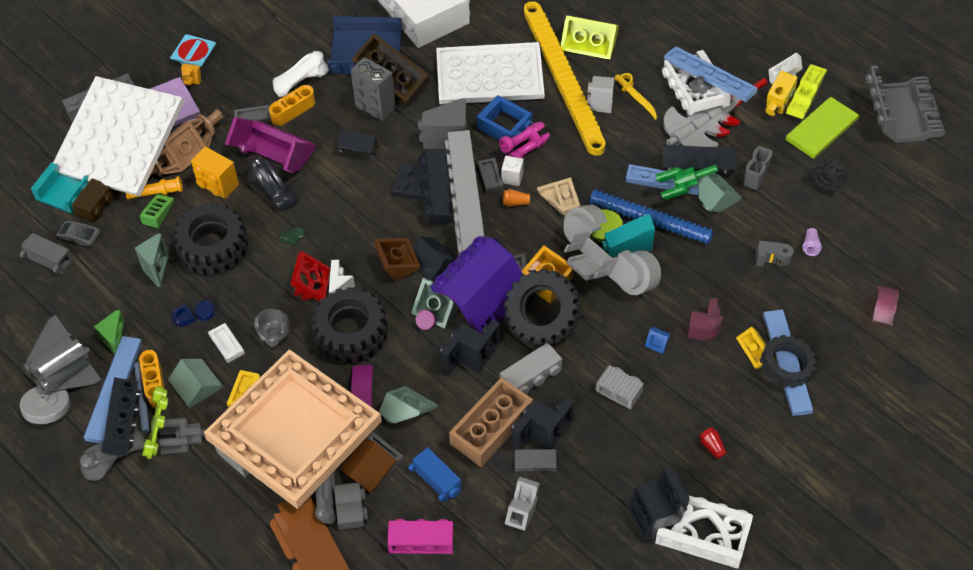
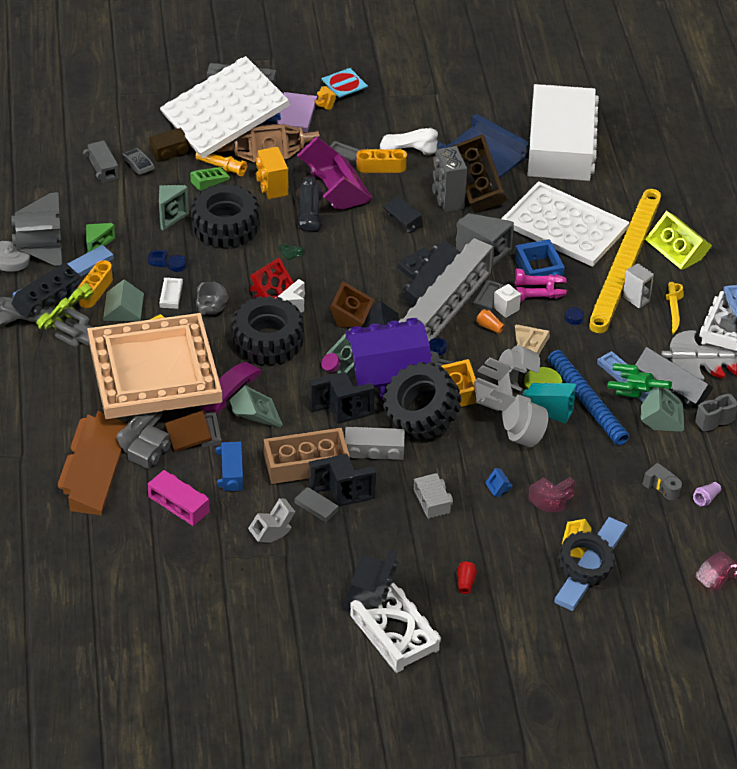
camera: 35 degrees right, 10 degrees down
teal panel [31,162,89,214] -> none
none -> clear blue tile [565,307,584,325]

